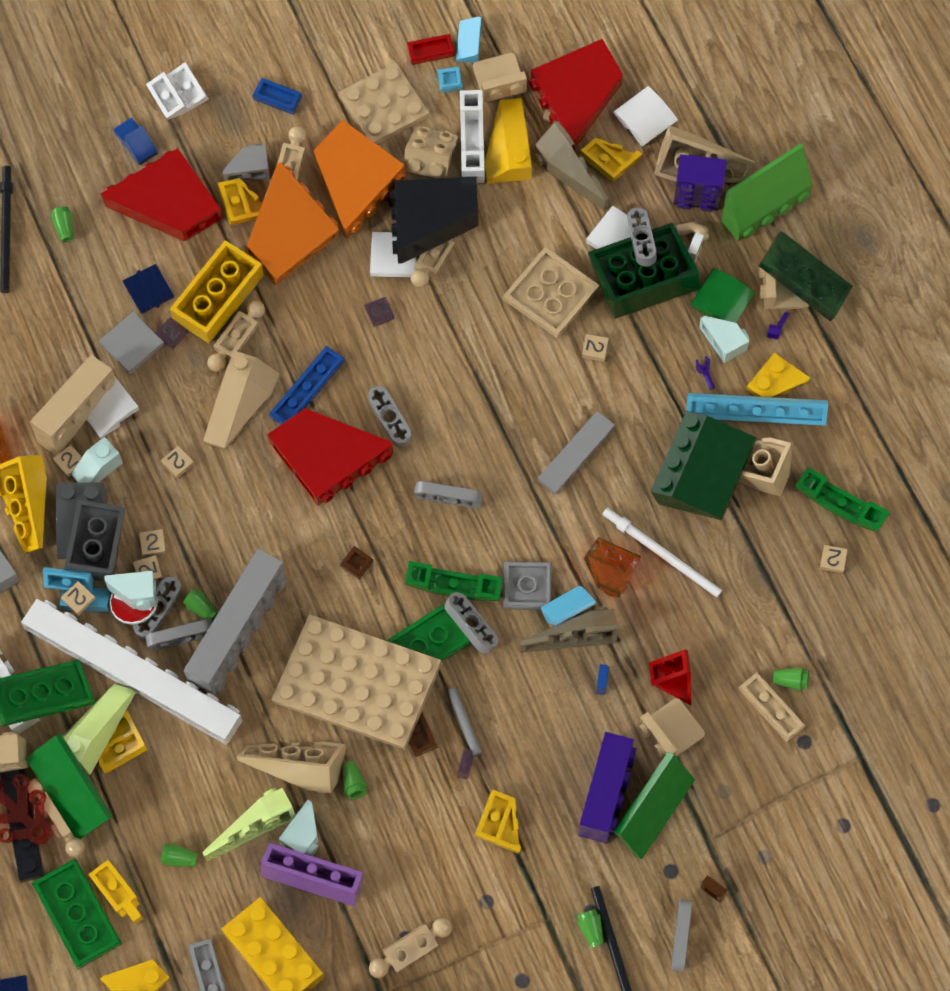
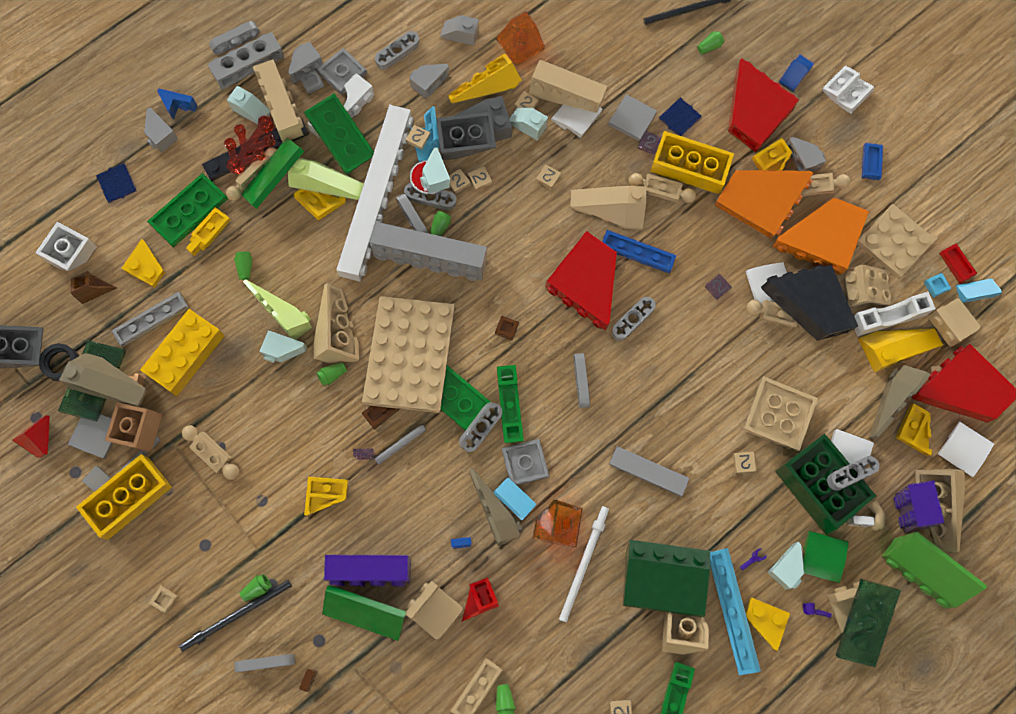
camera: 70 degrees right, 5 degrees up
medium lavender brick [261,843,363,907] -> none

